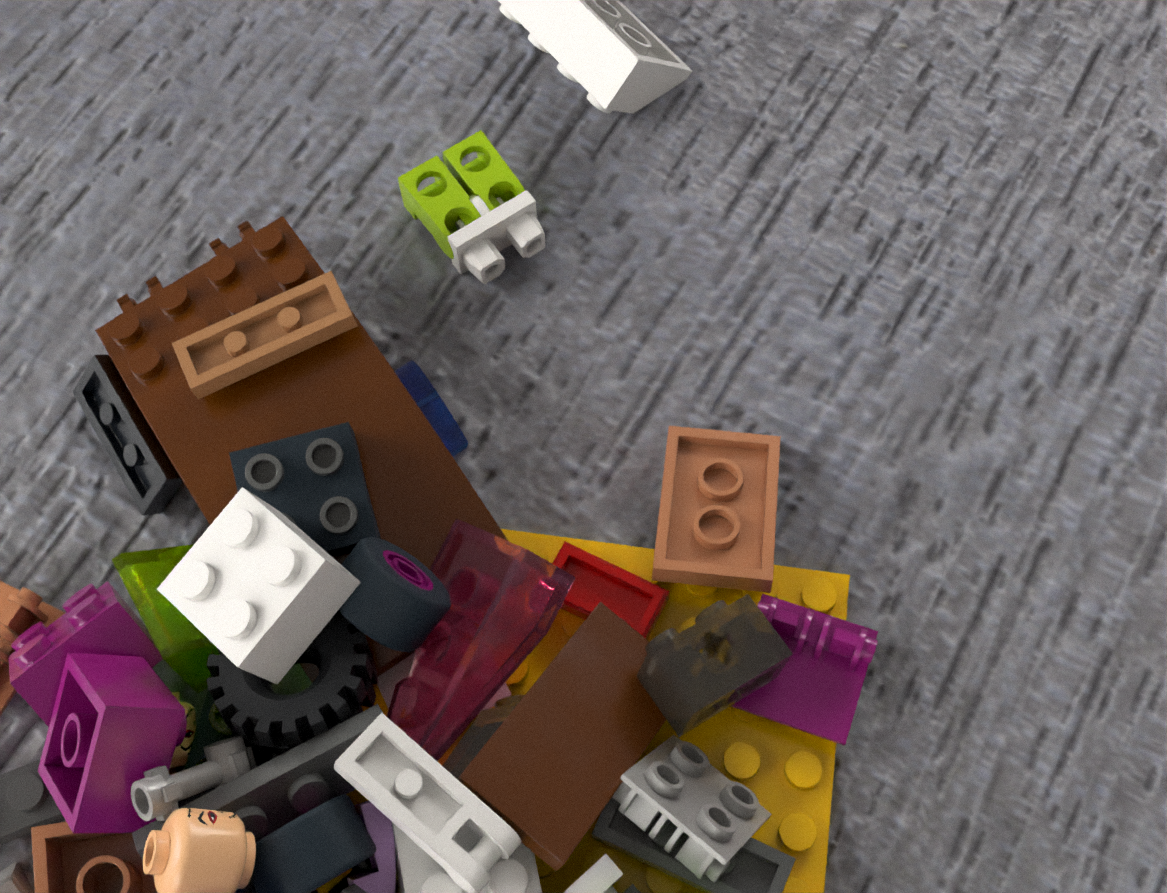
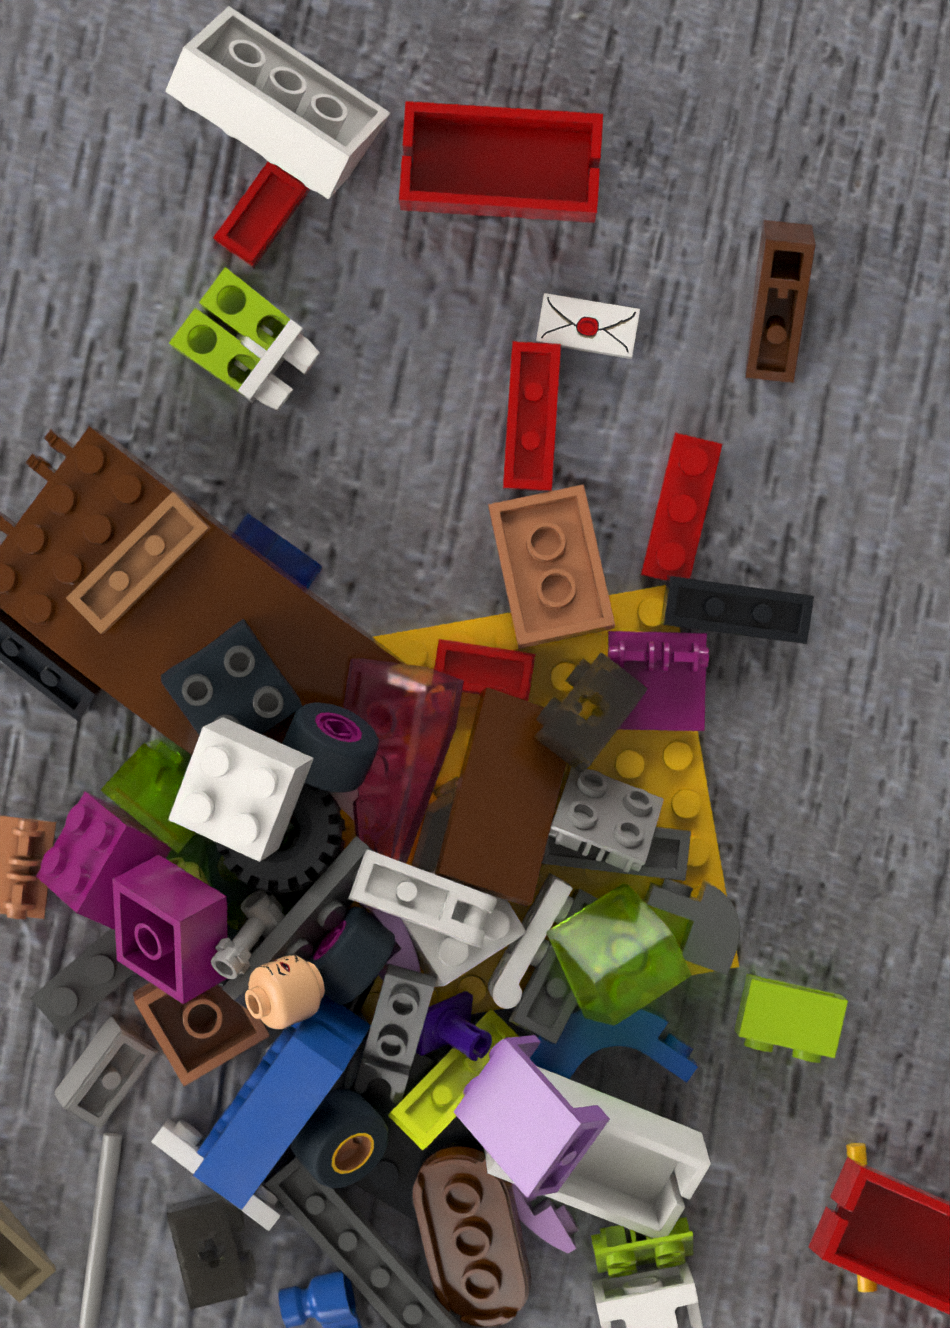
camera: 20 degrees left, 25 degrees up
none -> red tile [213,162,310,269]
none -> red piece [399,101,603,223]
none -> red plate [503,341,561,492]
none -> white tile [536,293,640,359]
none -> red plate [640,432,723,581]
none -> black plate [660,575,814,644]
none -> reddish brown slope [745,220,816,383]

